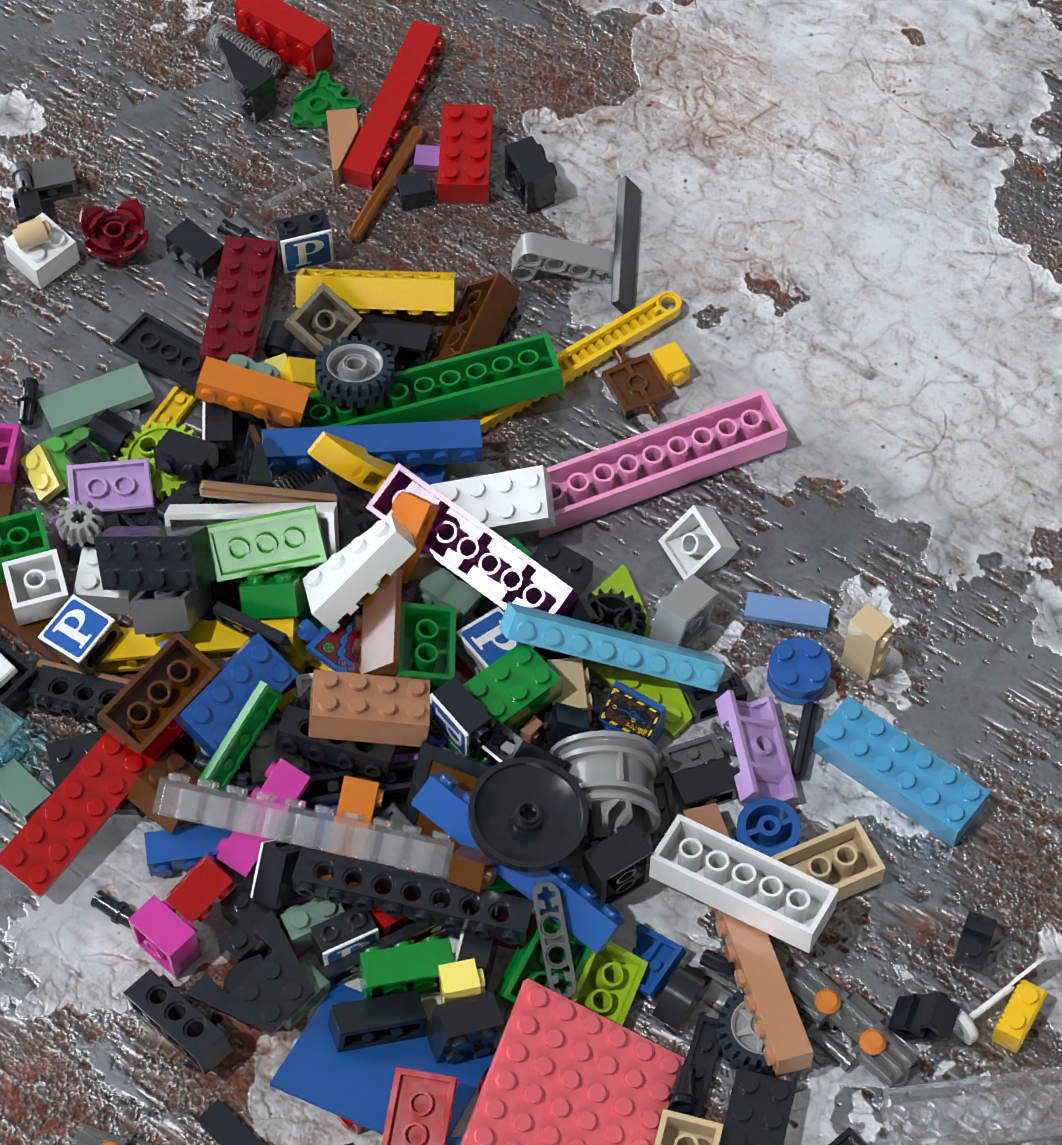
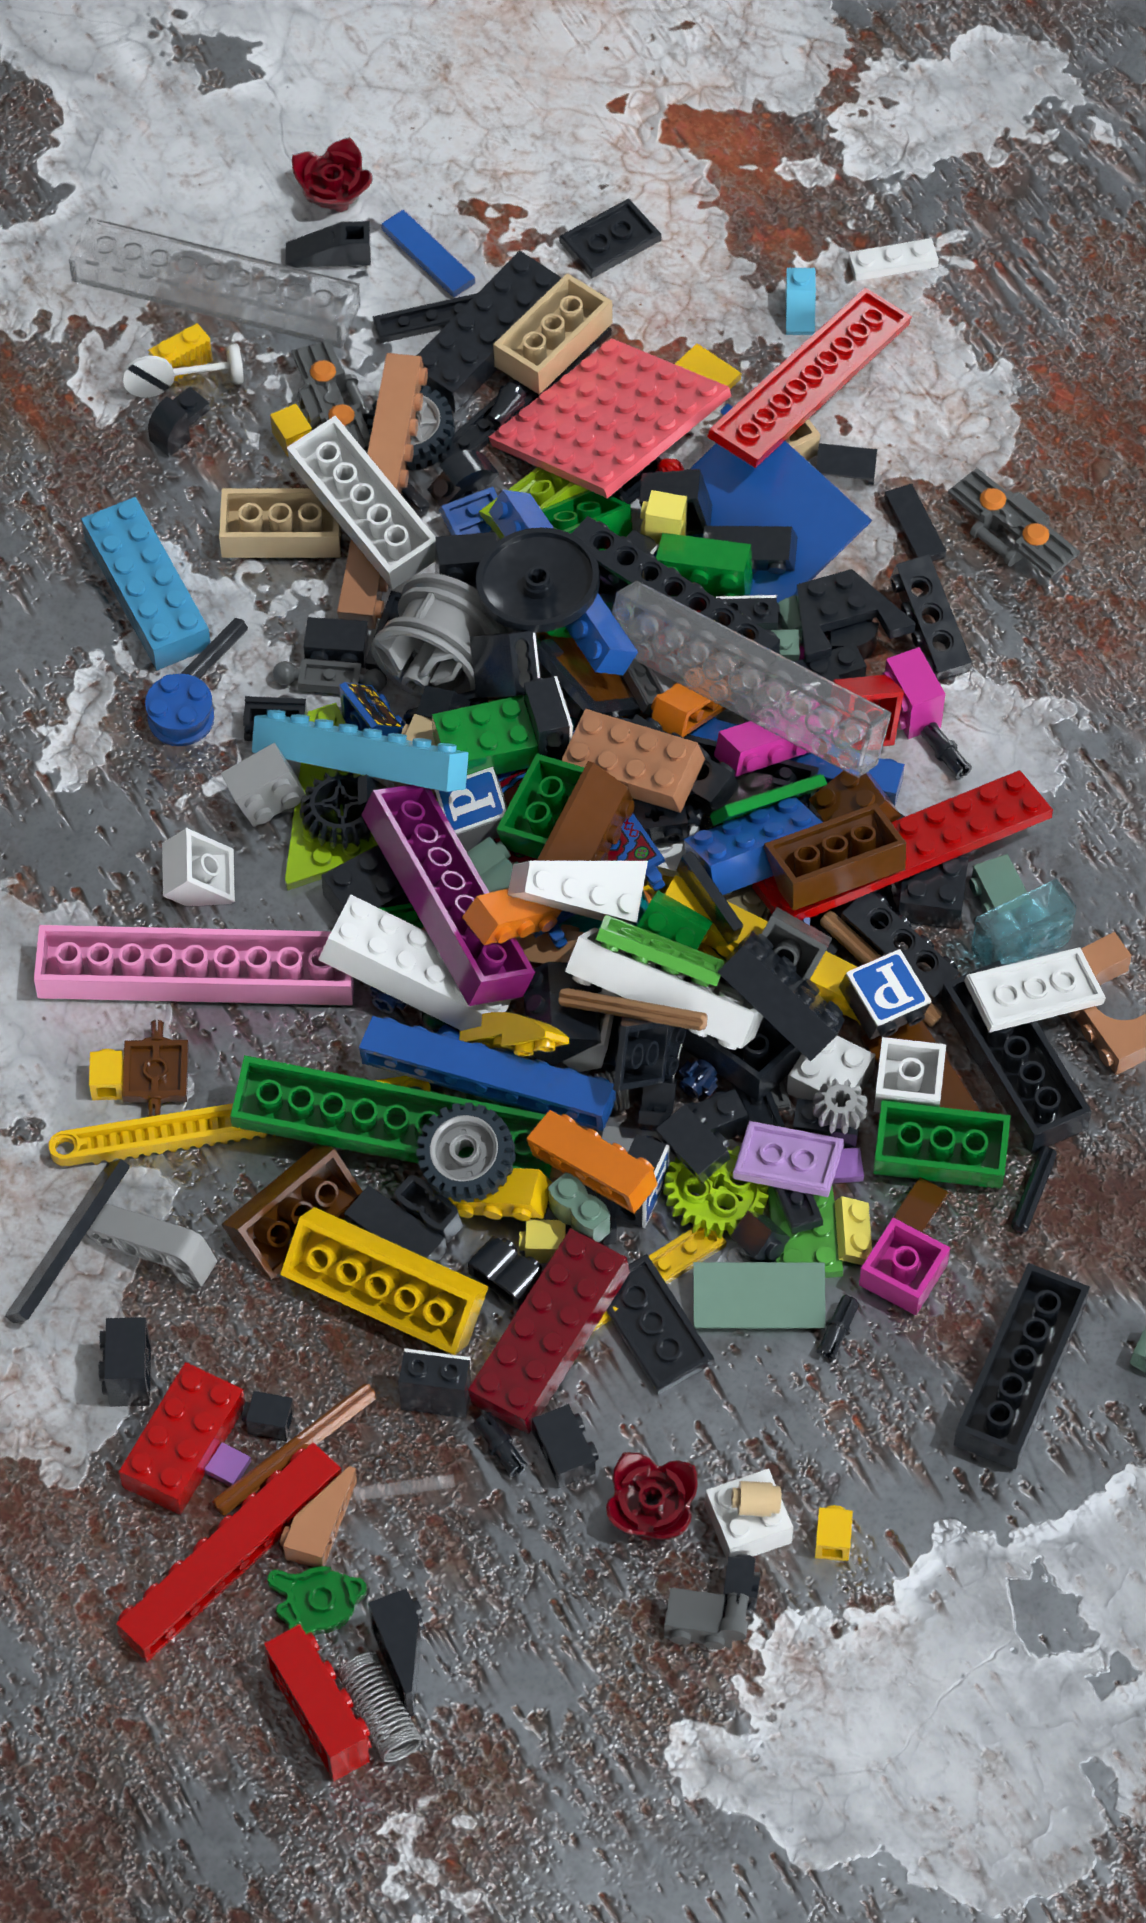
camera: 155 degrees left, 0 degrees up
dark tan brick [283,283,362,356] -> none
reddish brown brick [447,845,498,893] -> none
dark grey beam [532,880,576,998] -> none
lavender piece [715,690,799,805] -> none
blue wheel [735,797,801,857] -> none
medium blue tile [743,592,830,633] -> none
tan brick [841,603,894,682] -> none
black brick [887,991,960,1043] -> none
none -> yellow brick [270,404,312,457]

